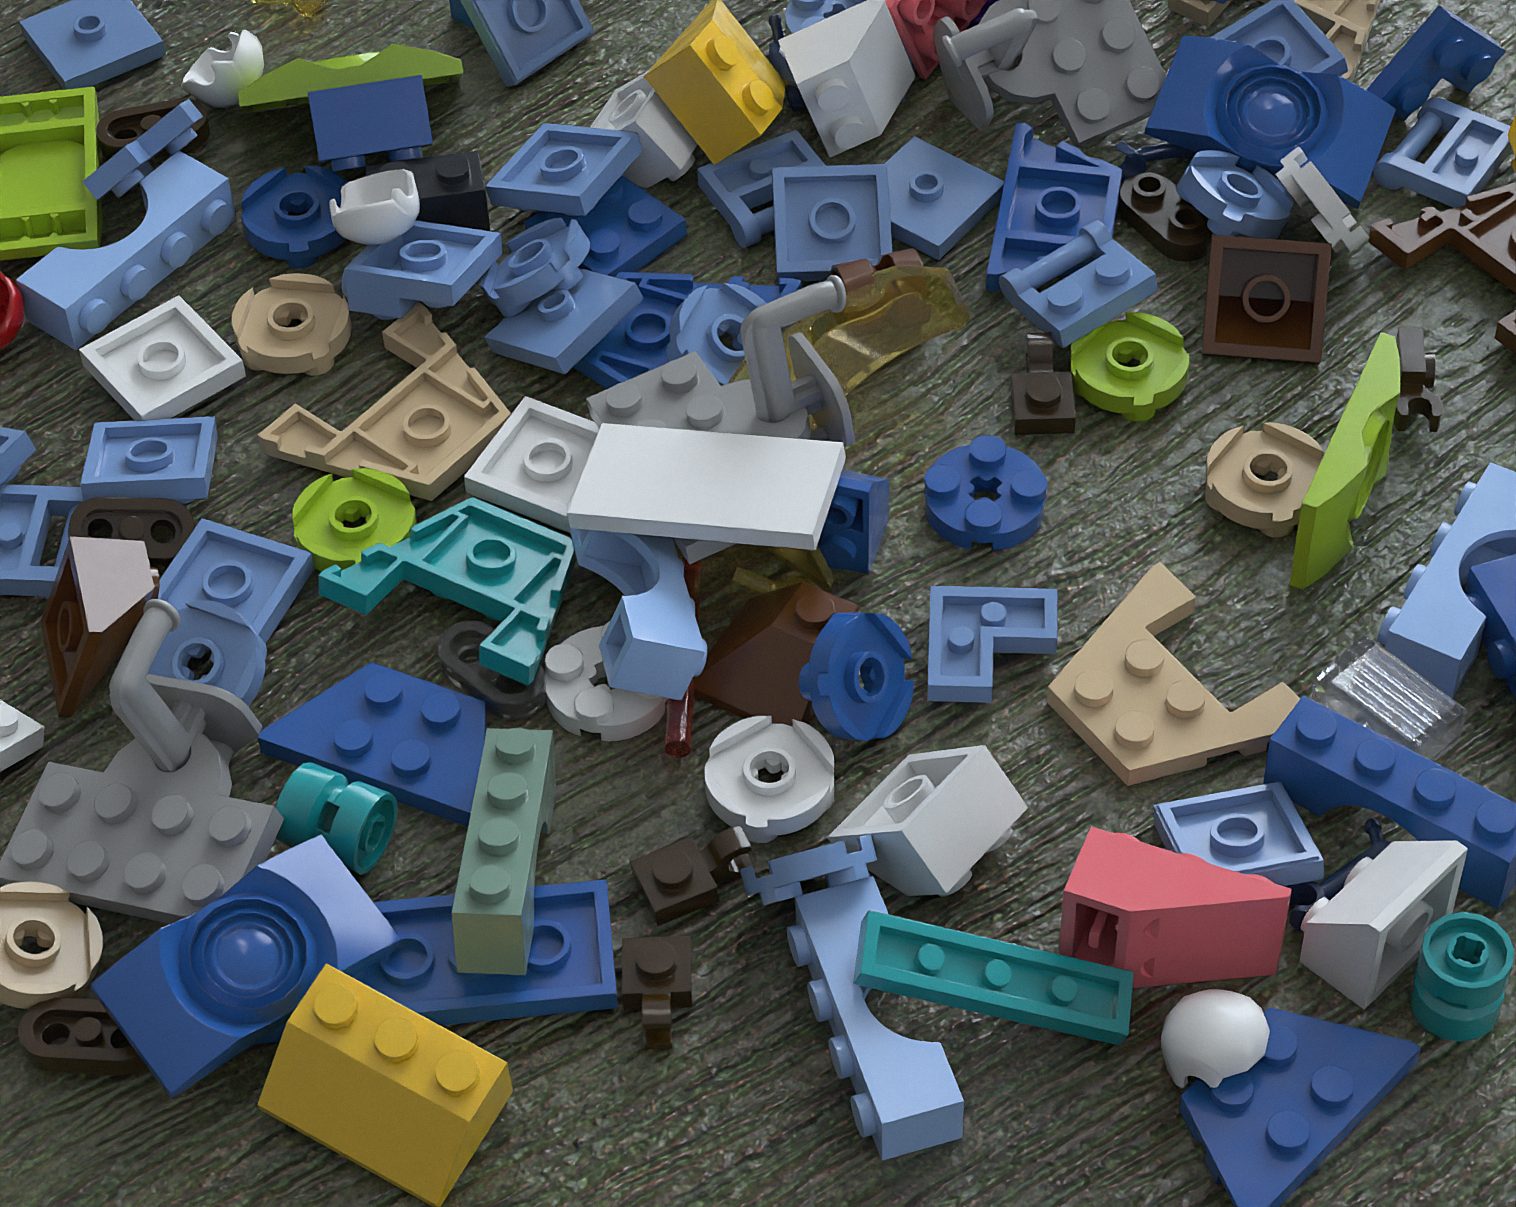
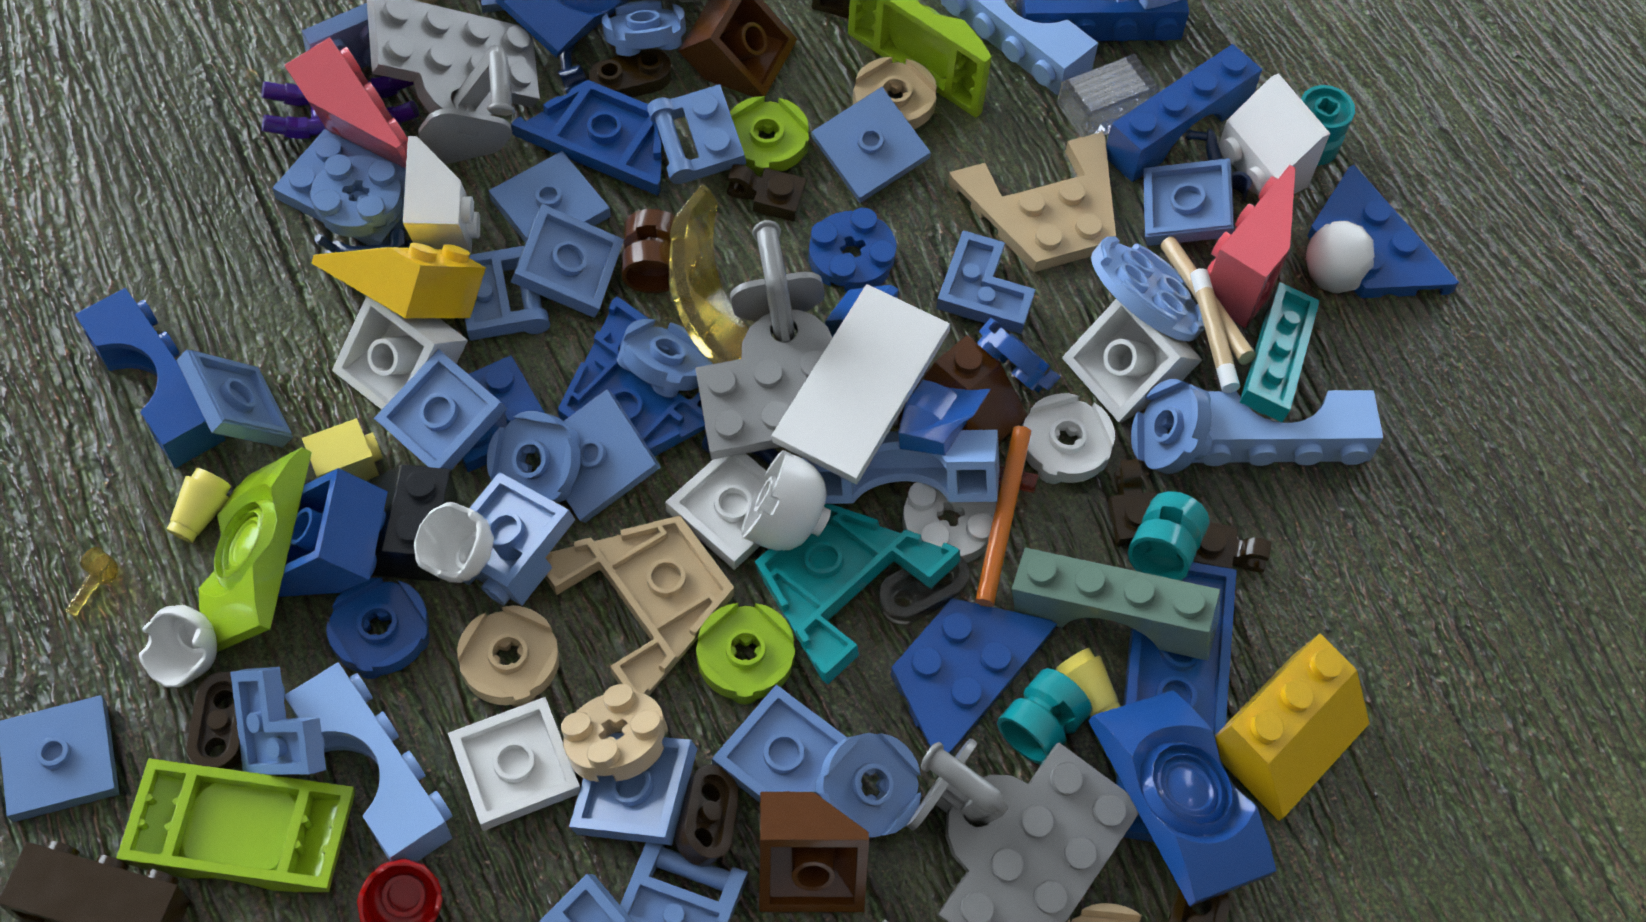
camera: 80 degrees left, 10 degrees up
none -> light yellow cone [166,468,231,543]
none -> light yellow brick [302,418,383,481]
none -> tan plate [561,684,668,782]
none -> white cylinder [741,450,831,551]
none -> medium blue plate [811,87,931,203]
none -> blue slope [898,380,991,456]
none -> orange bar [975,426,1032,607]
none -> light yellow cone [1056,648,1121,717]
none -> light blue tile [1091,236,1205,341]
none -> teal wheel [1127,491,1210,581]
none -> tan bar [1161,237,1256,365]
none -> tan bar [1190,268,1240,393]

